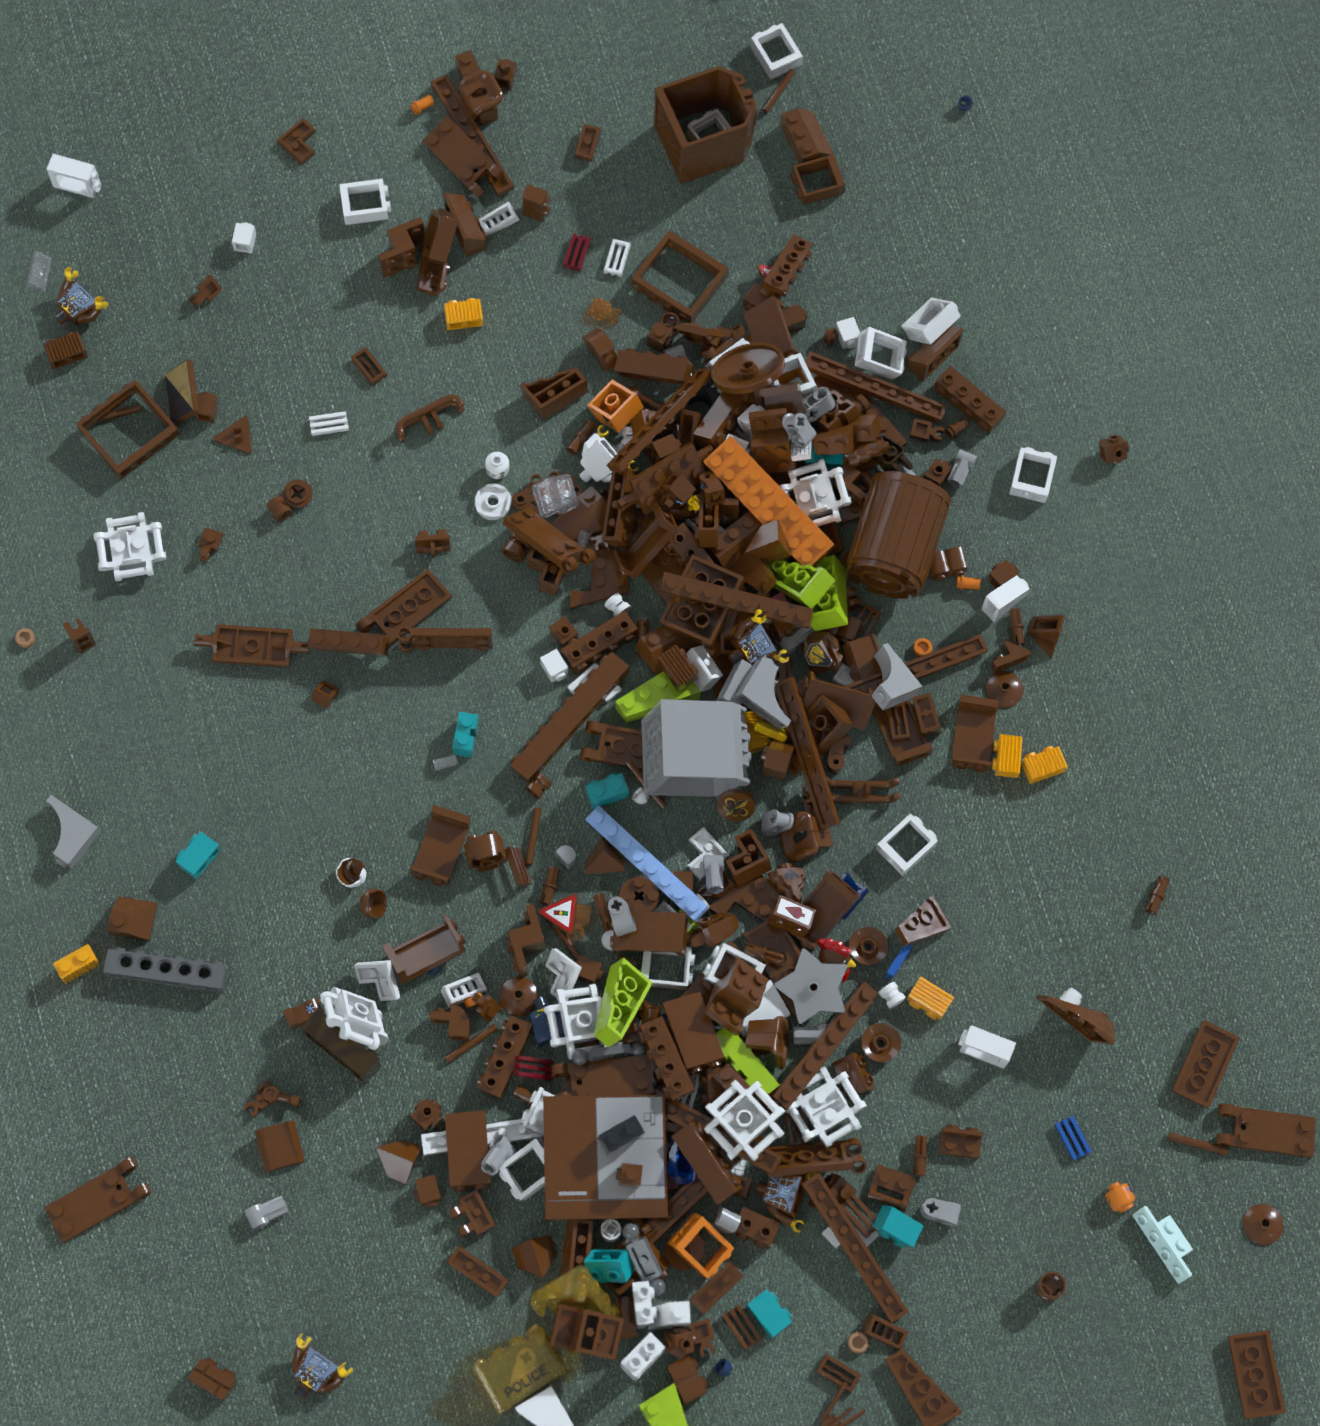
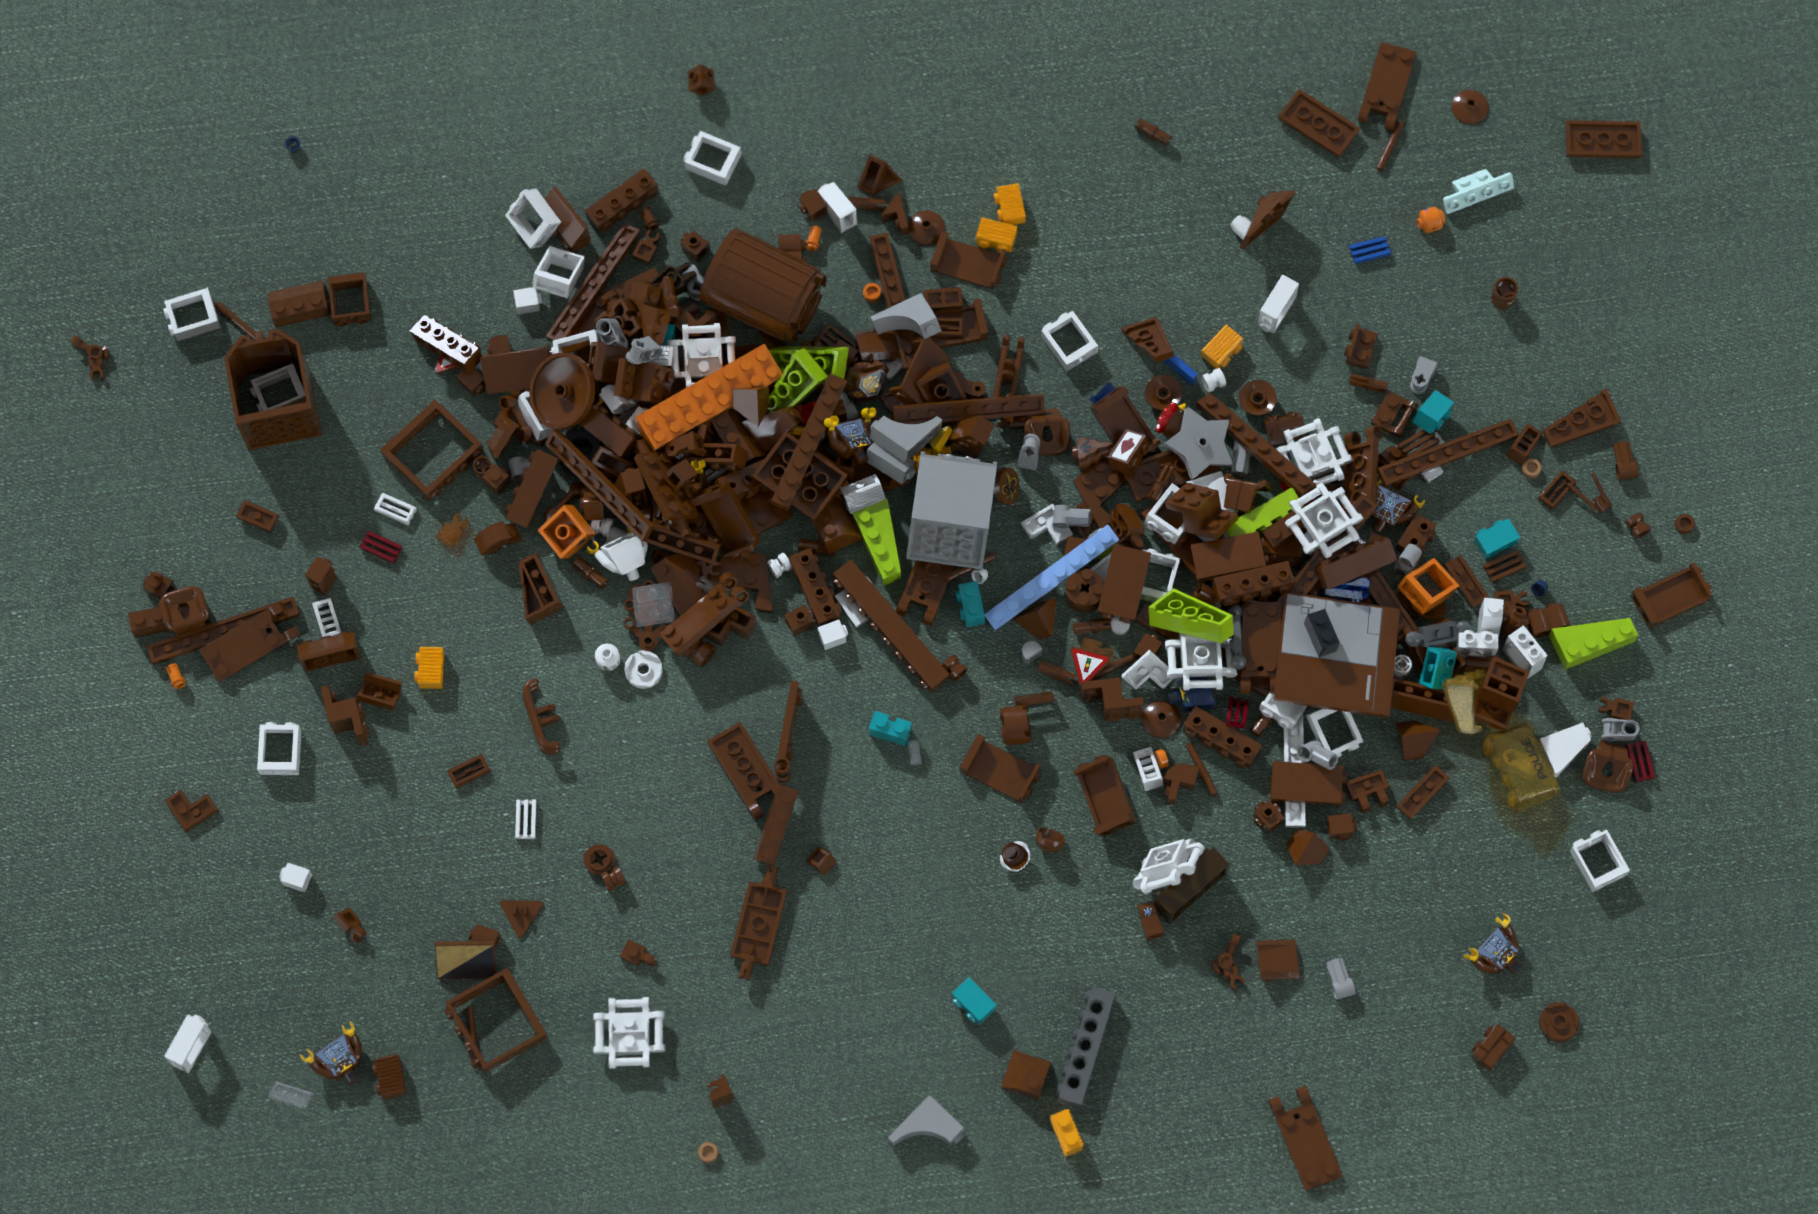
camera: 75 degrees left, 0 degrees up
white tile [354,960,400,1001] -> none
reddish brown hips [415,529,450,558] -> none
reddish brown window [419,208,458,263] -> none
reddish brown plate [471,992,501,1023] -> none
reddish brown bar [525,808,542,865] -> none
light grey piece [608,897,637,937] -> none
reddish brown brick [616,1163,643,1188] -> none
reddish brown brick [657,645,699,692] -> none
reddish brown brick [726,829,772,887] -> none
reddish brown plate [823,328,839,346] -> none
light grey piece [947,449,977,488] -> none

